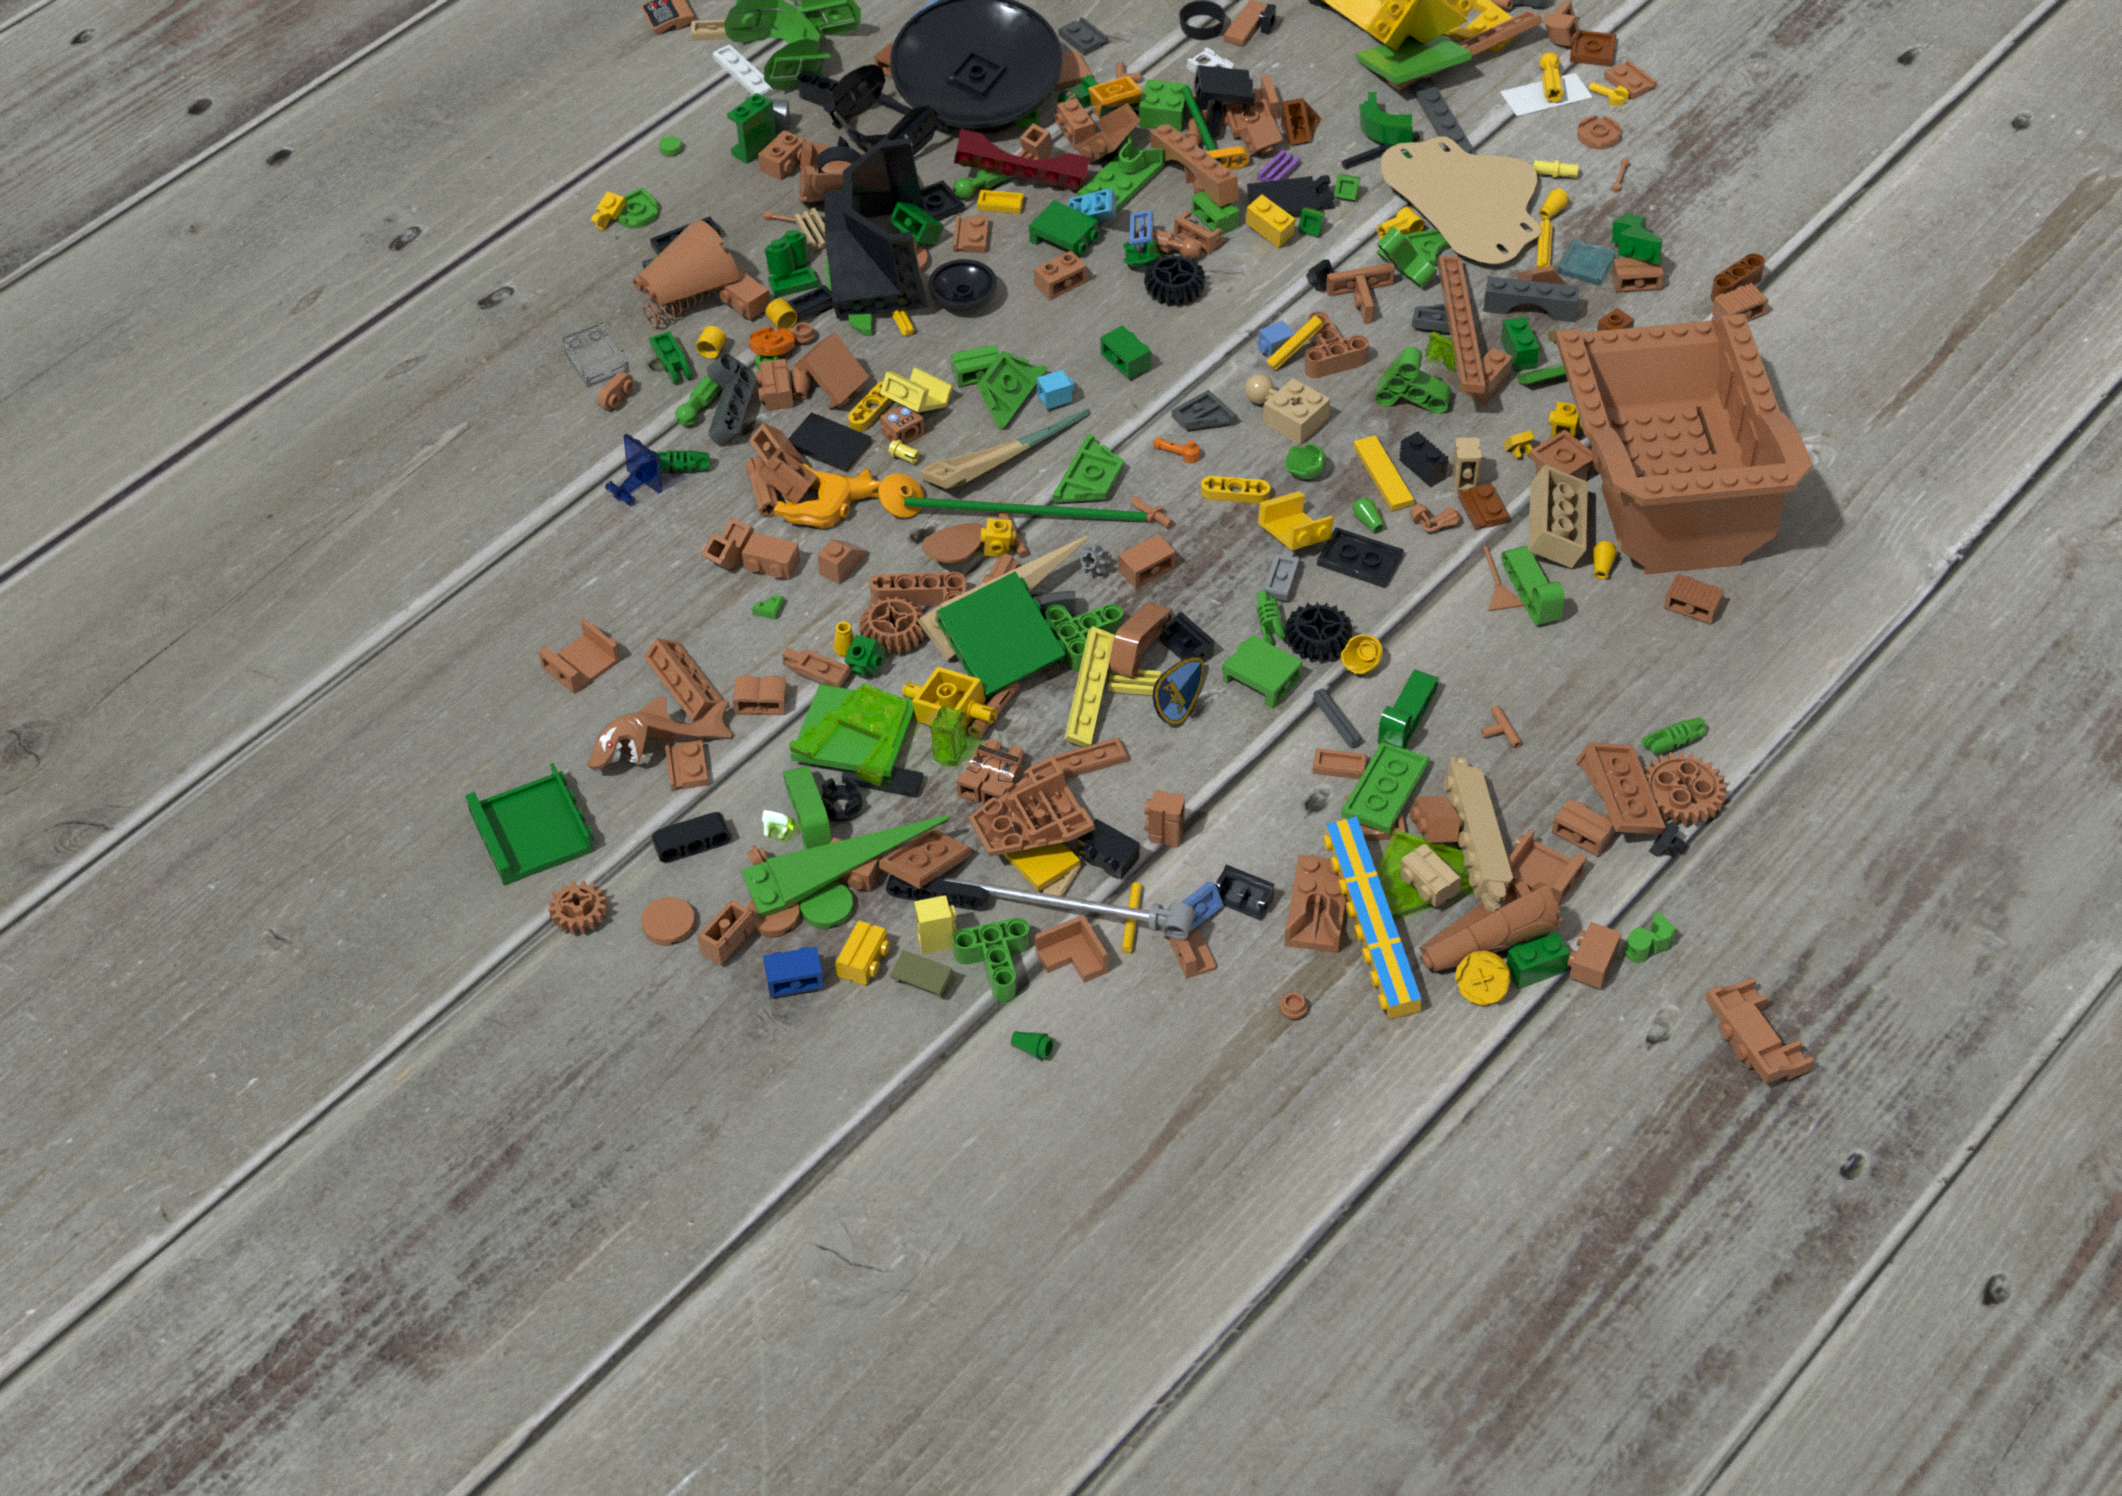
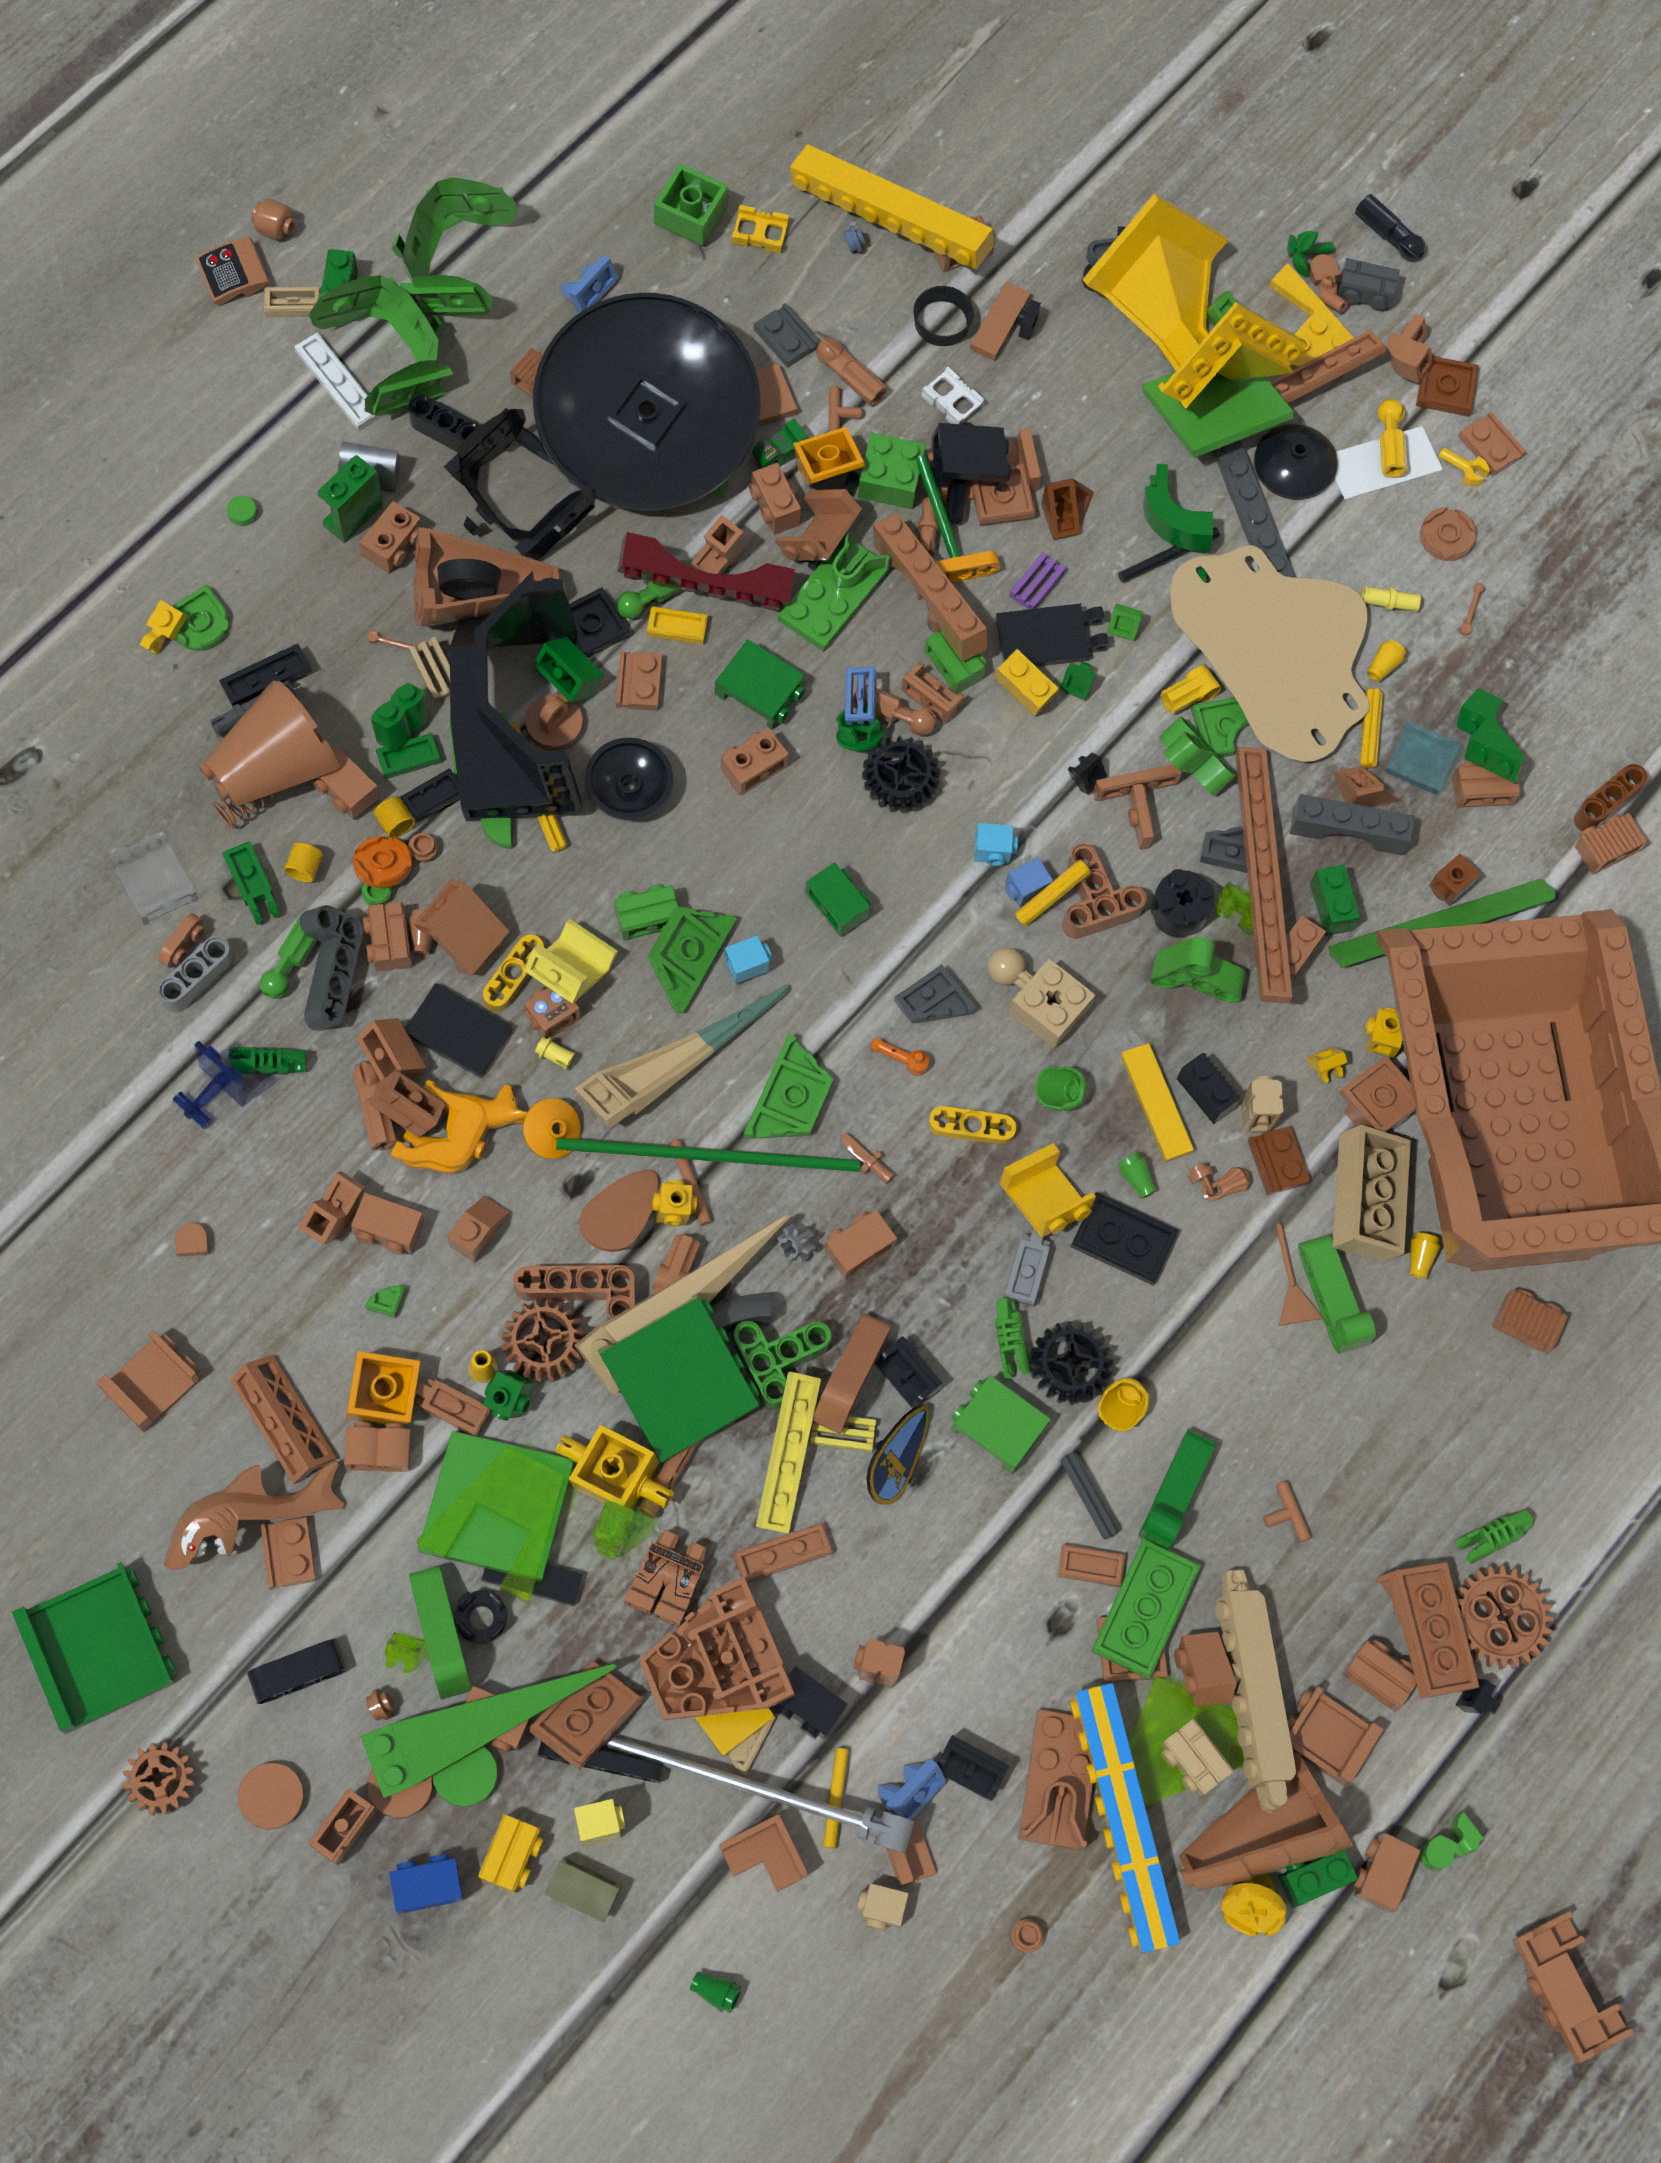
camera: 10 degrees left, 20 degrees up
bright green beam [953,918,1030,1002] -> none
medium azure slope [1068,189,1117,222] -> none
nougat head [1239,116,1283,156] -> none
none -> light grey beam [158,936,233,1013]
none -> nougat tile [175,1223,209,1257]
none -> light orange slope [345,1351,420,1424]
none -> nougat piece [816,338,888,406]
none -> tan brick [857,1883,908,1931]
none -> medium azure brick [974,823,1018,866]
none -> black brick [1150,869,1214,938]
none -> black dish [1254,424,1338,500]

